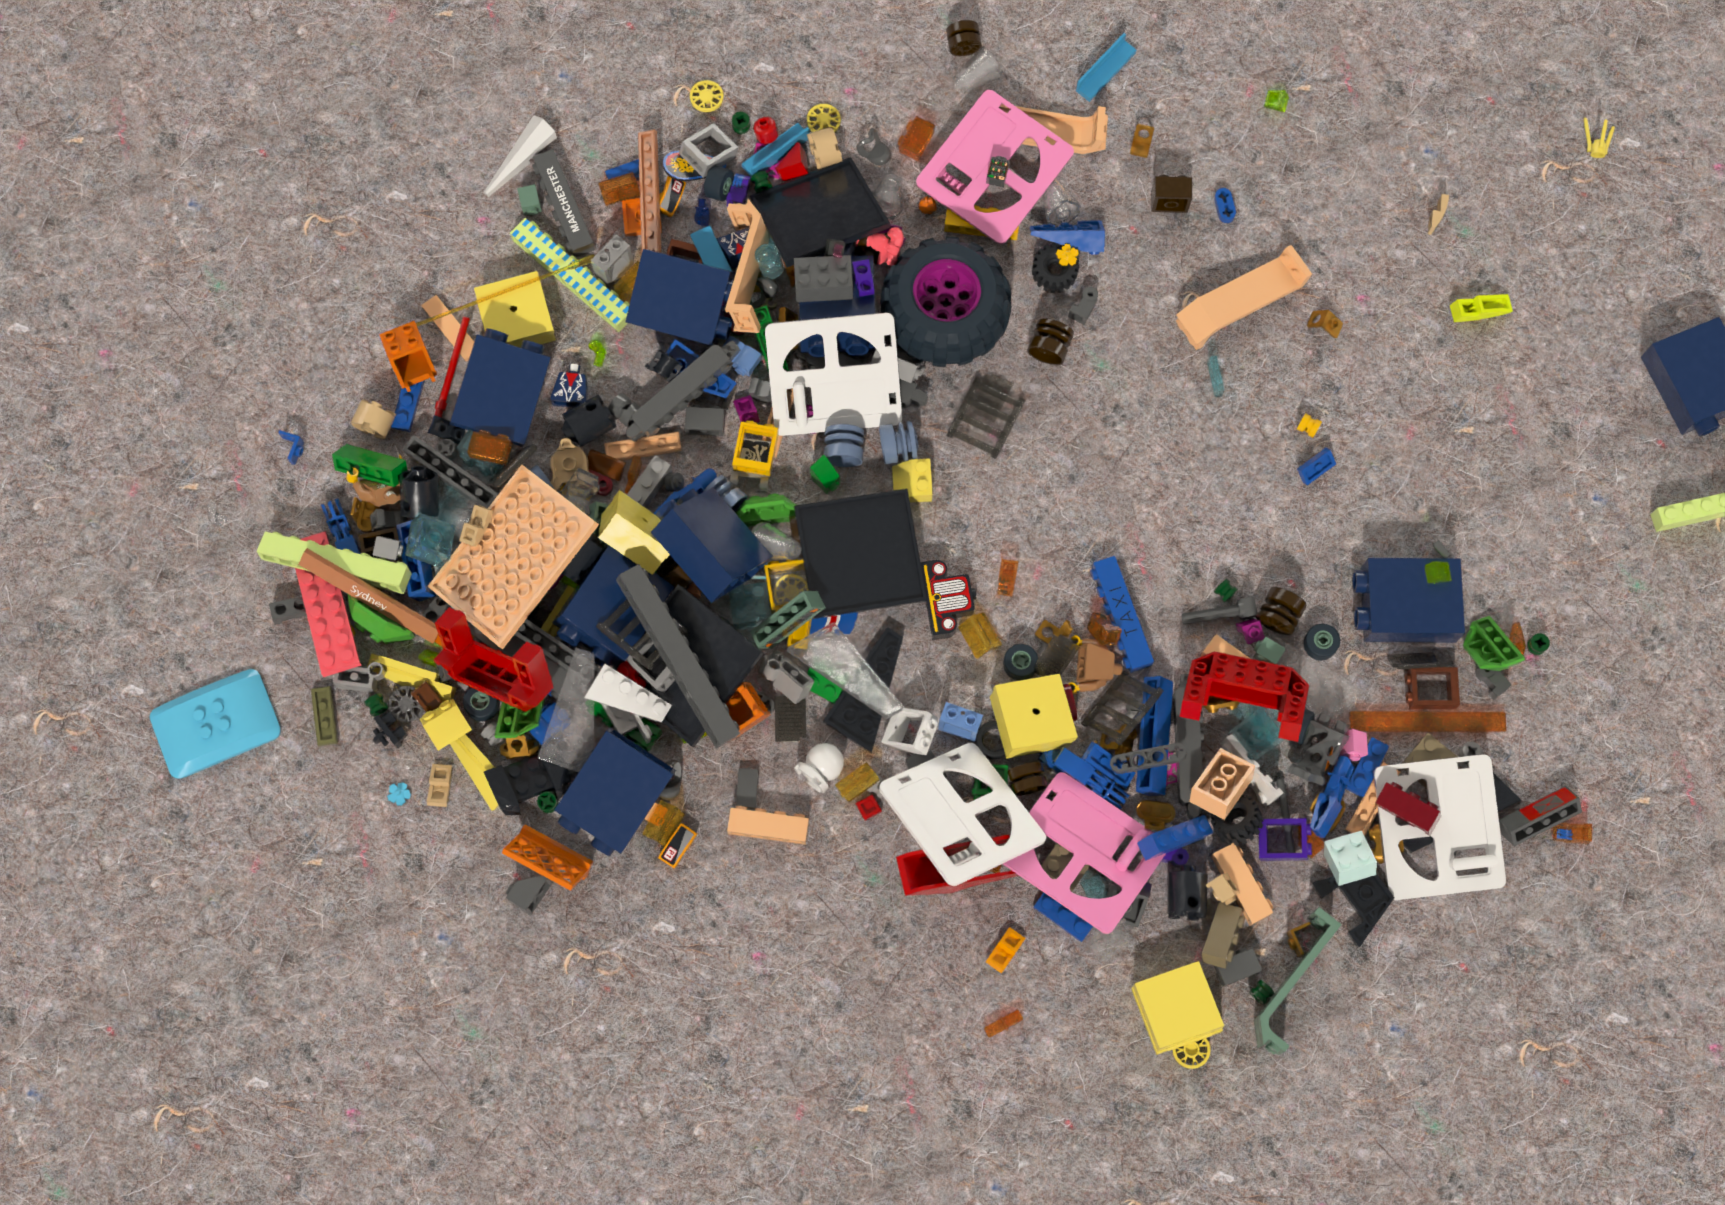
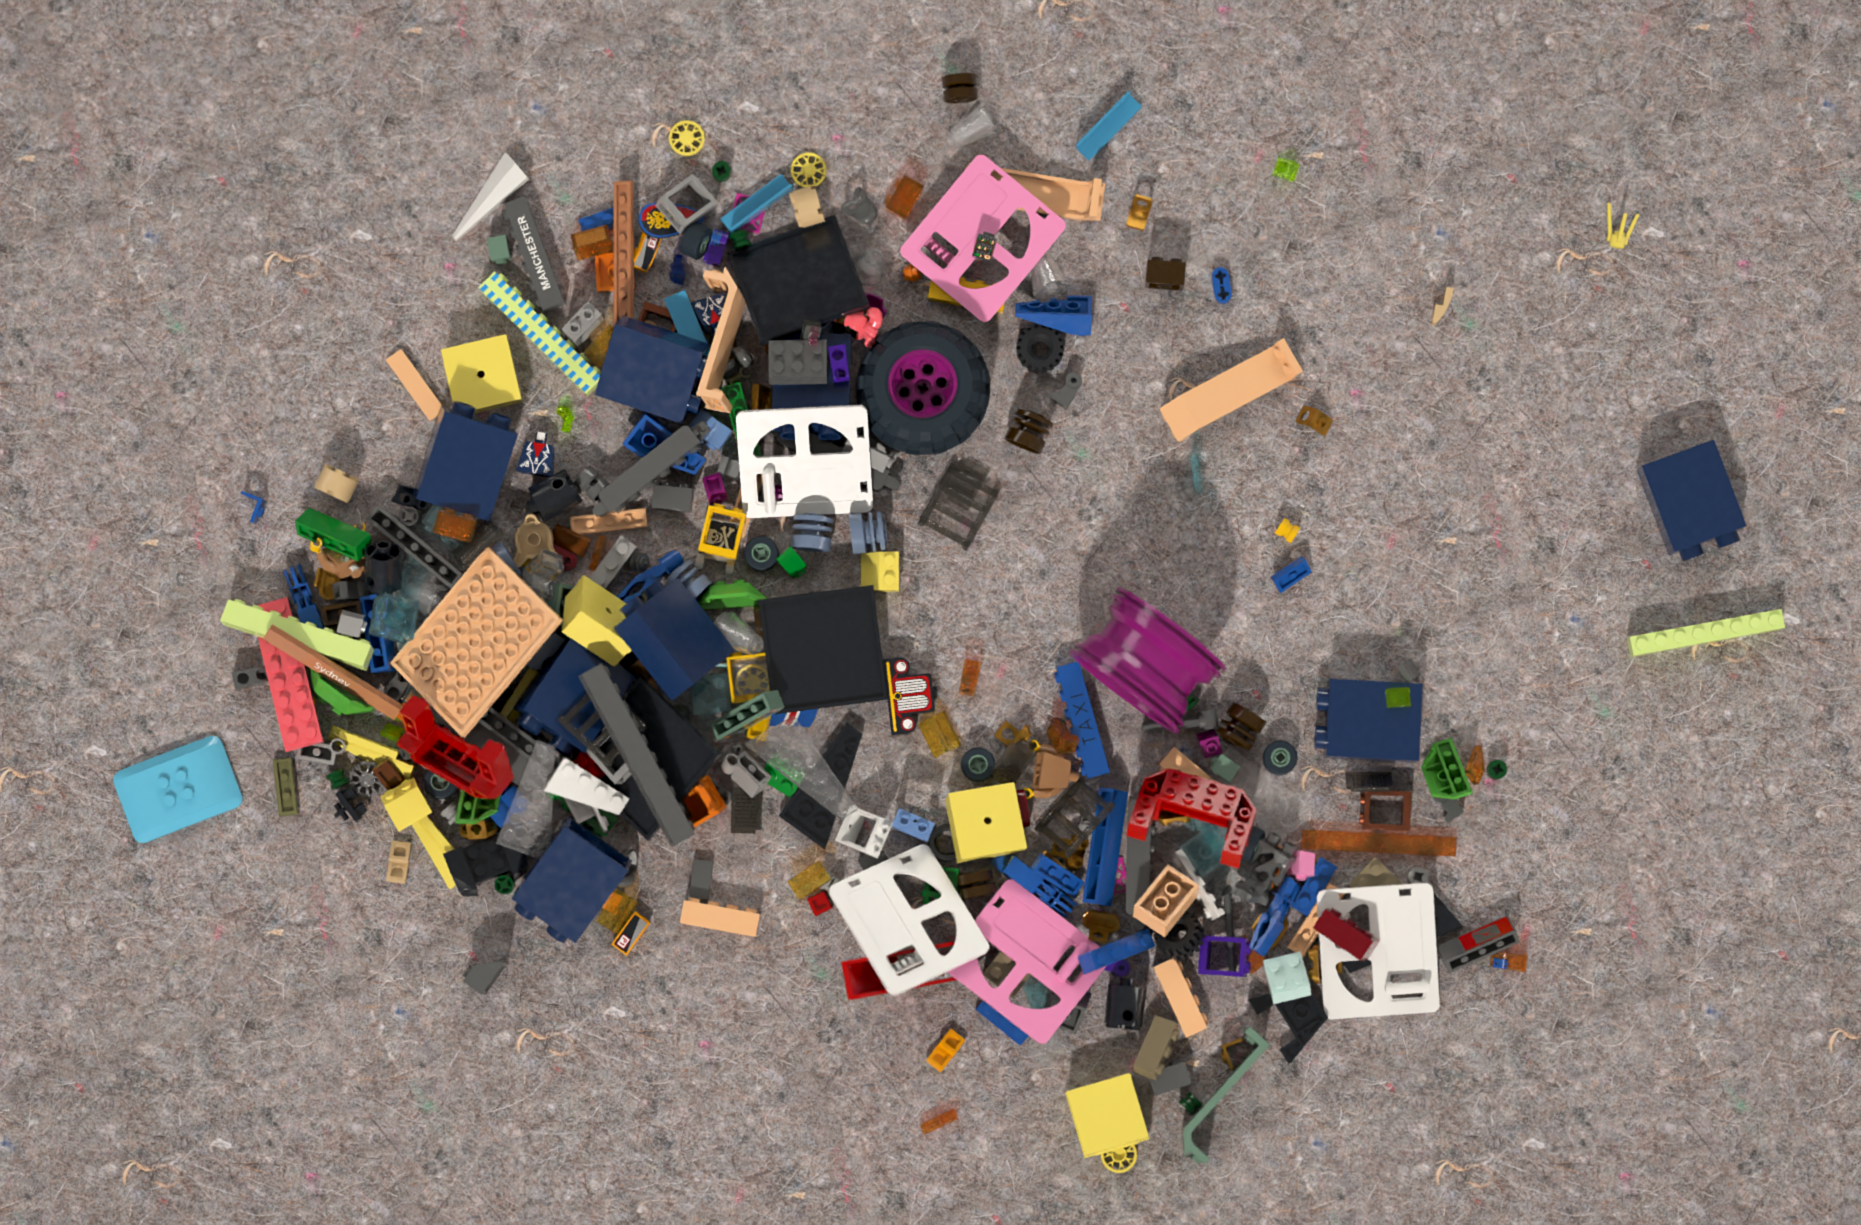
camera: 10 degrees right, 10 degrees up
orange container [379,320,437,392] -> none
medium azure plant [387,782,411,806] -> none
blue plate [391,380,425,432] -> none
clear yellow piece [416,254,595,327] -> none
red bar [435,317,470,418] -> none
tan slope [459,505,493,547] -> none
orange fence [502,824,594,891] -> none
black piece [645,350,683,382] -> none
red head [753,117,779,144] -> none
clear light blue wheel [755,244,784,279] -> none
red slope [775,142,808,181] -> none
white tile [794,743,844,794] -> none
yellow plant [1056,244,1079,266] -> none
dark grey beam [1110,743,1187,774] -> none
tan brick [1206,873,1240,906] -> none
neon yellow slope [1450,294,1513,322] -> none
none -> black wheel [744,536,779,571]
none -> magenta wheel [1069,587,1226,734]

